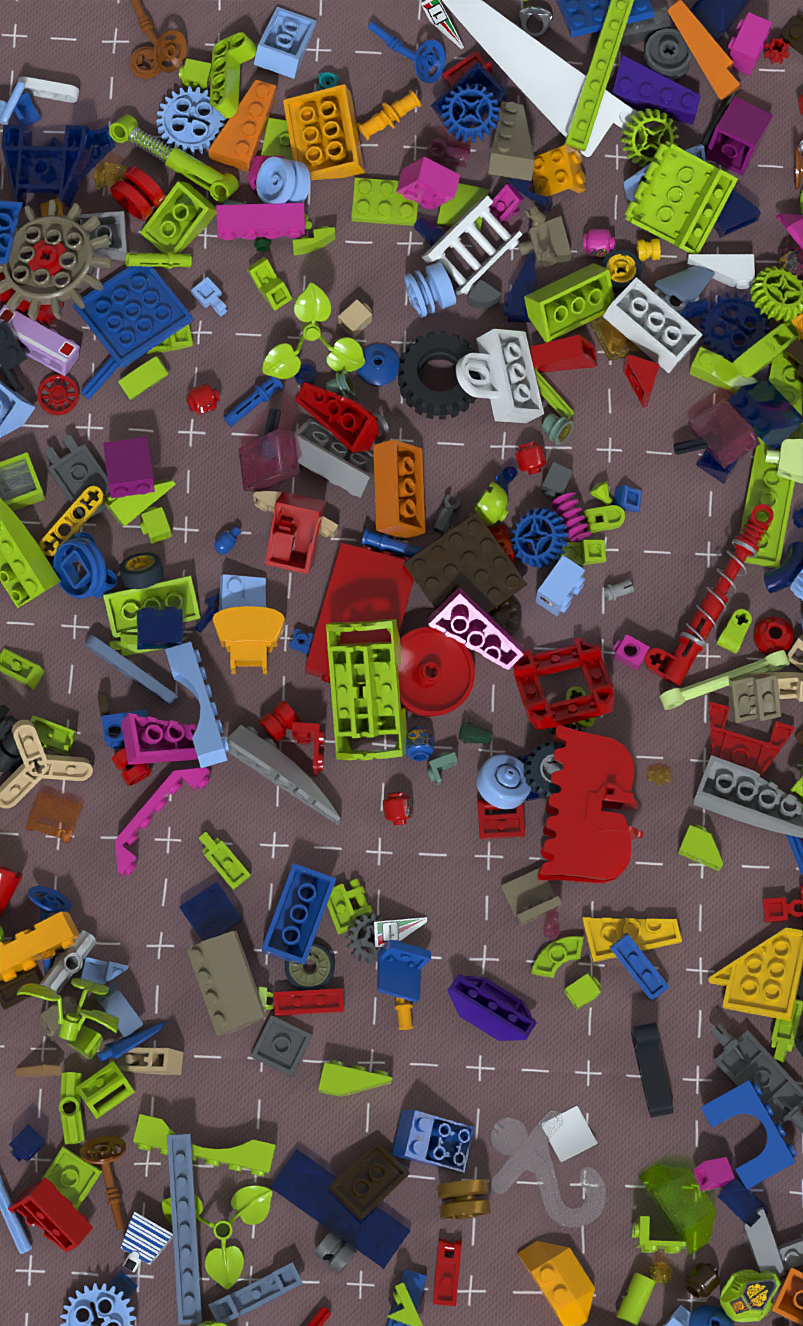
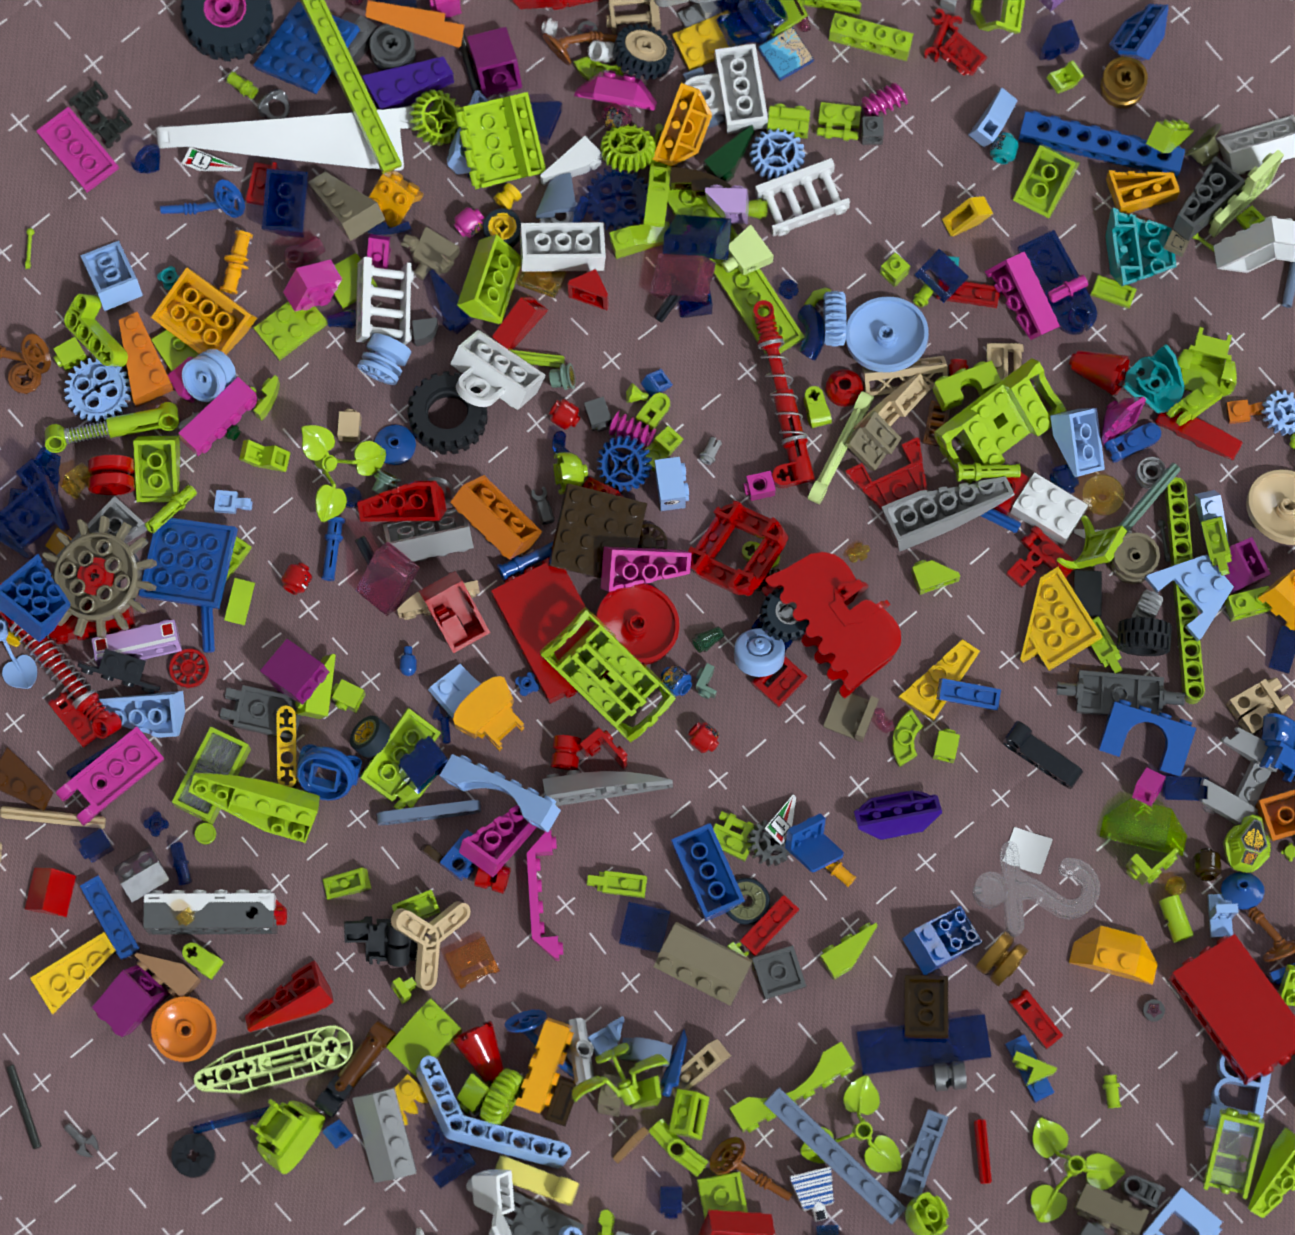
camera: 40 degrees left, 0 degrees up
blue gear [441,84,500,143] -> none

